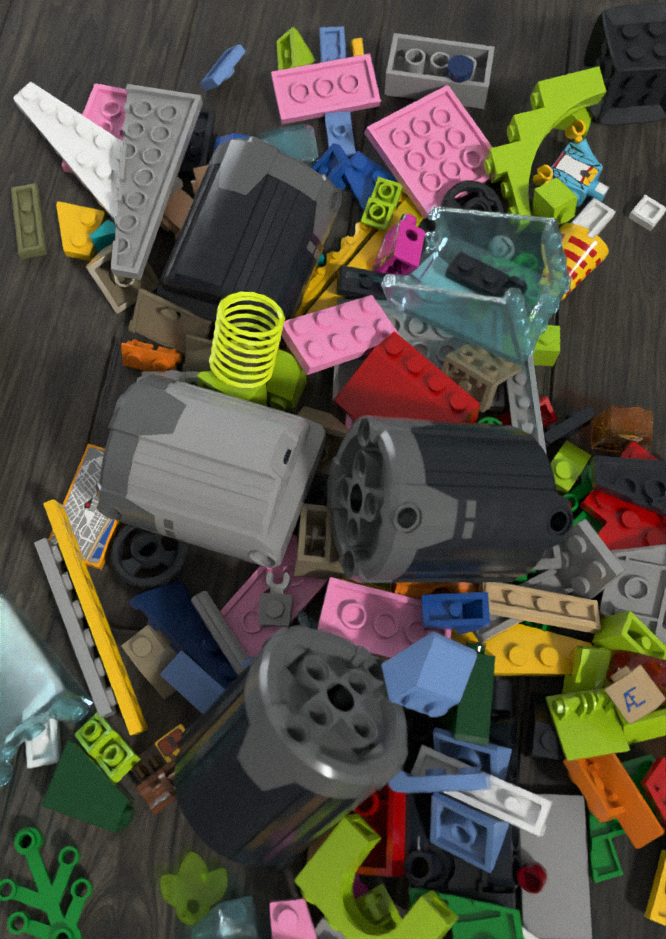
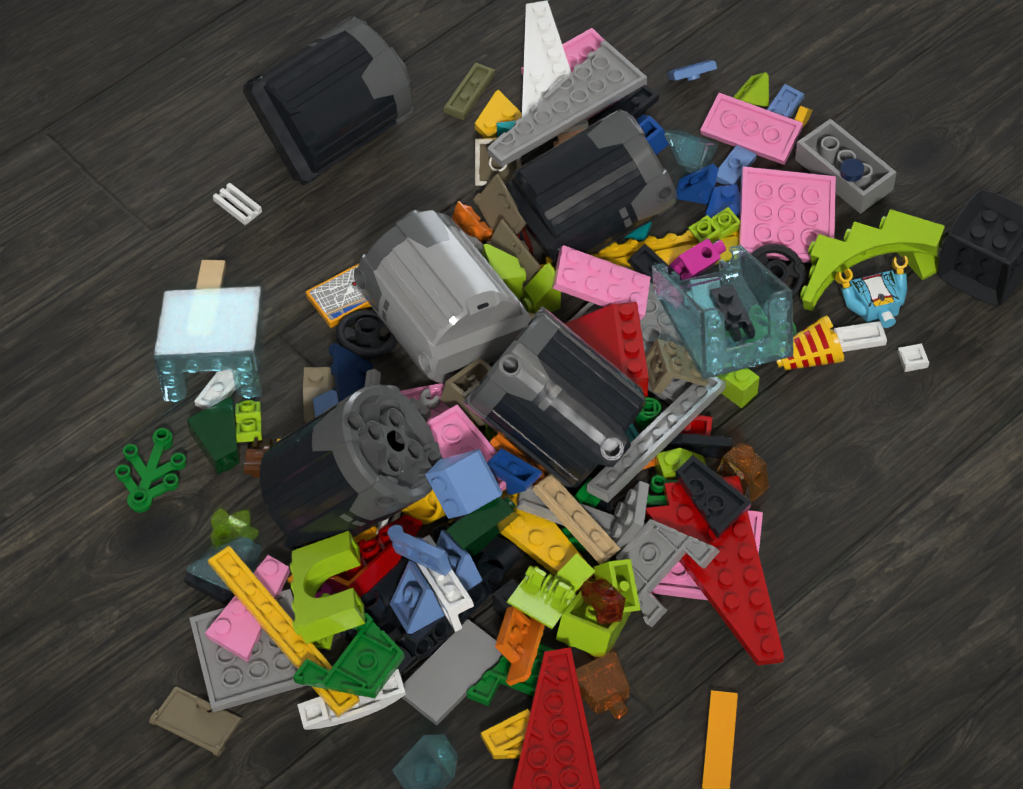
camera: 40 degrees right, 15 degrees down
light grey plate [34,538,118,718] -> none
yellow tile [43,499,148,735] -> none
neon yellow piece [209,292,285,388] -> none
dark red hinge [517,861,548,894] -> none
lime slope [531,178,577,232] -> none
tan brick [605,665,666,724] -> none

